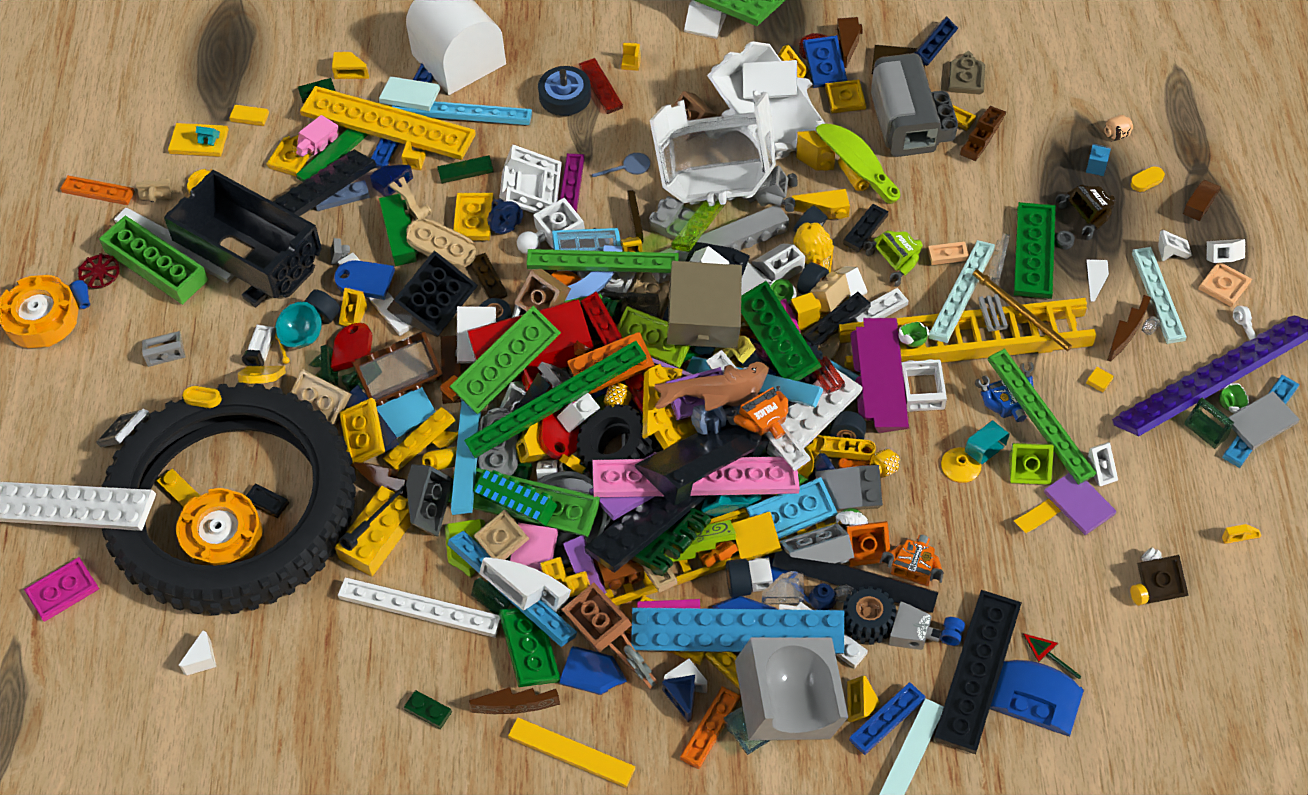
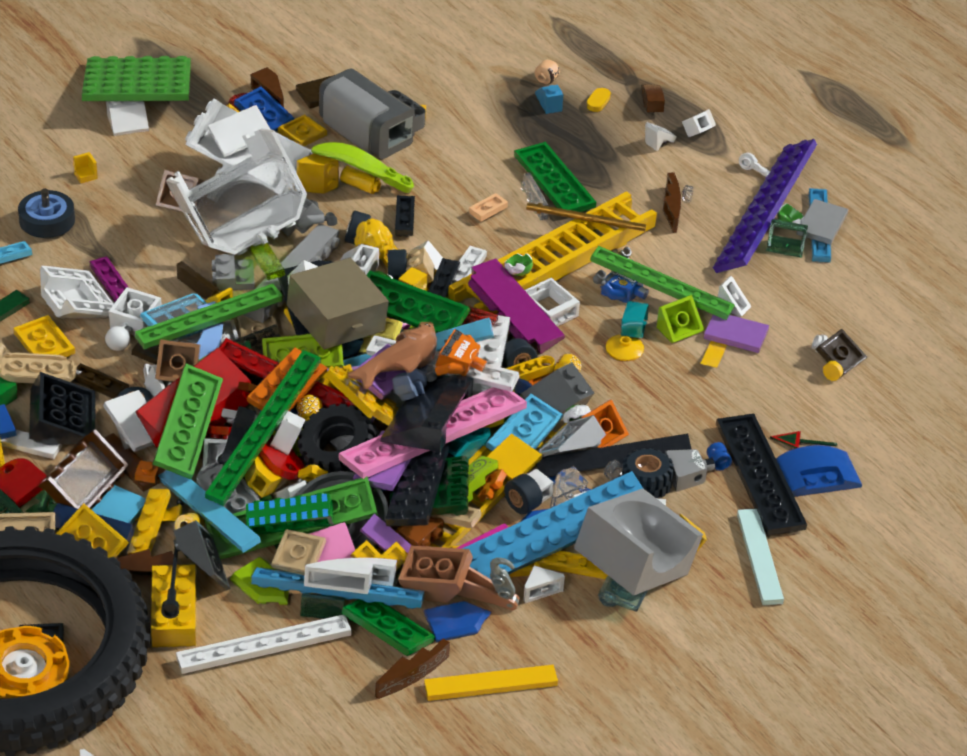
camera: 40 degrees left, 15 degrees down
dark green plate [404,690,452,730] -> none
dark blue tile [487,198,523,234] -> none
clear red tile [579,58,623,114] -> none
sand blue piece [592,153,650,177] -> none
dark blue slope [662,675,696,722] -> none
orange tile [680,686,741,769] -> none
yellow slope [792,189,850,219] -> none
dark blue cone [809,583,837,610] -> none
blue plate [849,682,926,755] -> none
lime torso [863,230,923,287] -> none
torso [879,535,944,587] -> none
dark blue slope [914,16,958,66] -> none
light aqua tile [929,240,995,343] -> none
dark tan tile [948,51,985,95] -> none
reddish brown slope [960,106,1006,161] -> none
light grey tile [978,294,1008,332] -> none
dark grey tile [1055,231,1075,249] -> none
dark brown torso [1056,185,1115,240] -> none
yellow tile [1086,367,1114,393] -> none
white sticker [1087,260,1109,302] -> none
light aqua tile [1132,247,1187,344] -> none
light nougat tile [1198,263,1252,307] -> none
yellow tile [1222,524,1261,544] -> none

